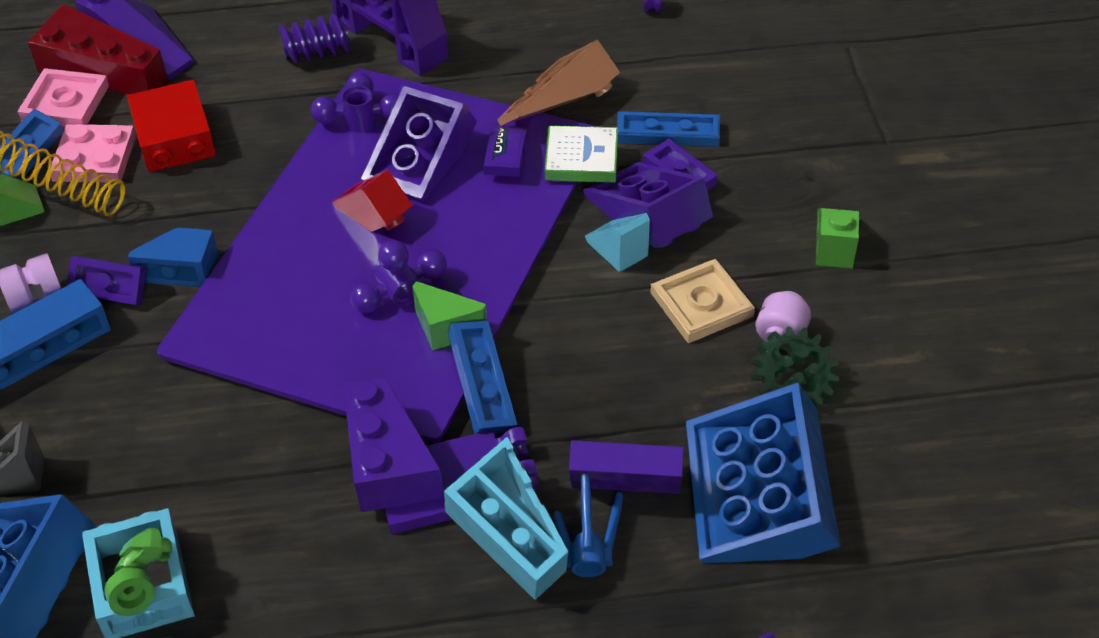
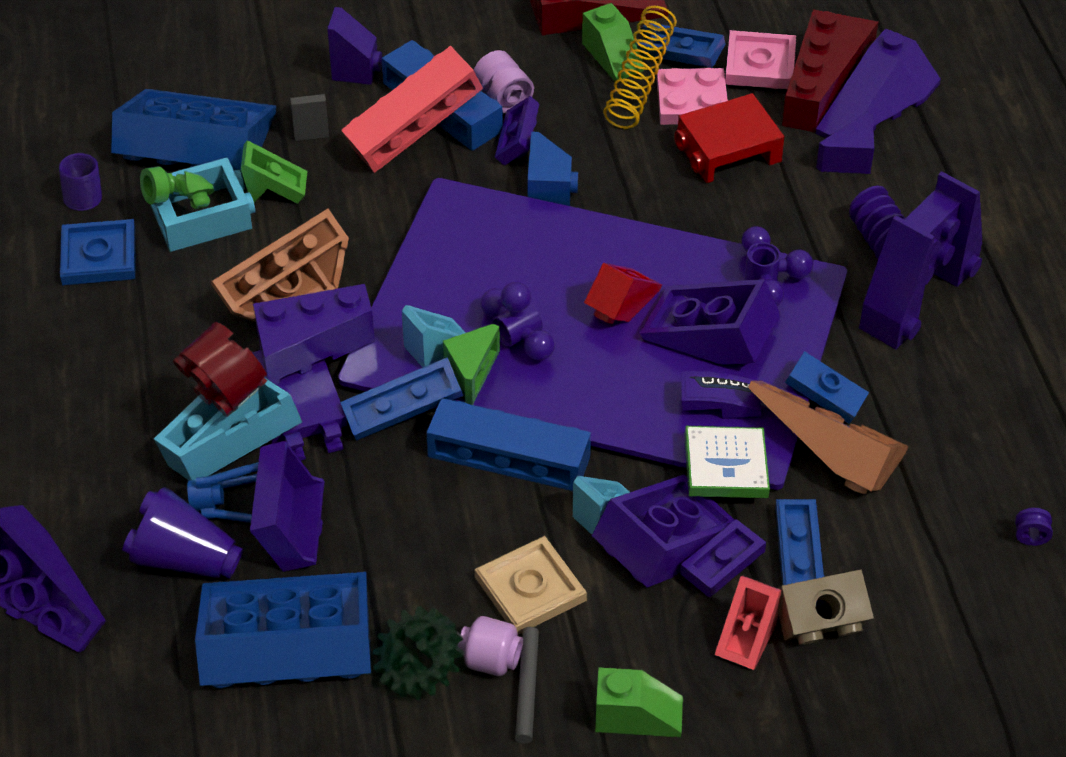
camera: 85 degrees right, 0 degrees up
none -> dark purple cone [122,487,243,579]
none -> dark red brick [173,322,268,417]
none -> nougat wedge [211,209,349,322]
none -> bright green slope [241,140,307,204]
none -> coral brick [341,45,483,173]
none -> medium azure slope [402,305,466,367]
none -> blue brick [427,398,591,491]
none -> dark grey bar [515,627,539,744]
none -> coral slope [715,576,781,670]
none -> dark tan brick [778,569,874,645]
none -> blue plate [784,351,869,424]
none -> dark purple slope [816,111,874,174]

